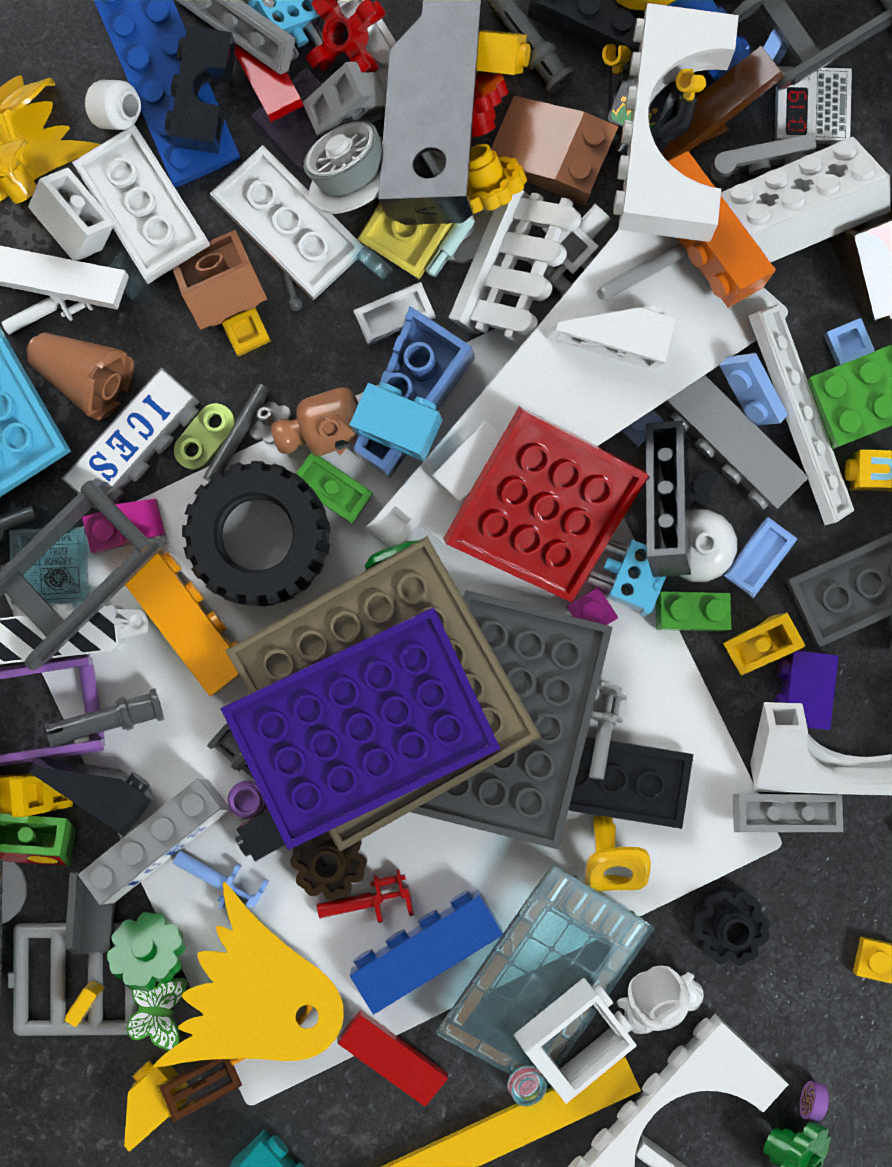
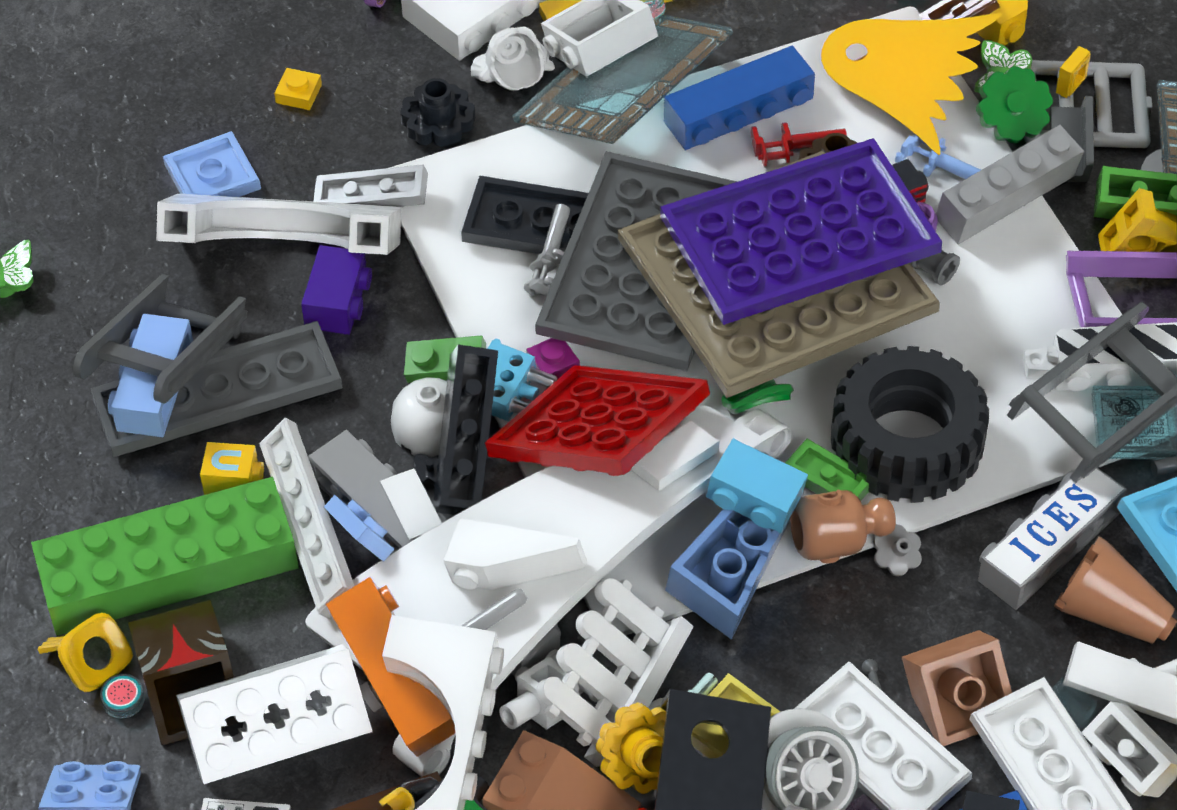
camera: 170 degrees left, 35 degrees down
black slope [30,757,152,837] -> none
dark grey pin [45,688,164,747] -> none
dark pink slope [82,499,166,554] -> none
light orange brick [125,550,240,696] -> none
yellowish green plate [174,403,236,470] -> none
dark grey bar [203,383,271,482] -> none
yellow tile [222,308,271,357] -> none
red tile [337,1009,448,1107] -> none
white tile [353,282,435,346] -> none
clear light blue tile [357,246,393,280] -> none
yellow piece [585,816,651,891] -> none
light grey plate [708,133,817,184] -> none
light blue tile [722,517,797,598] -> none
yellow slope [723,612,806,676] -> none
light blue plate [824,318,875,366] -> none
none -> white sticker [380,469,442,540]

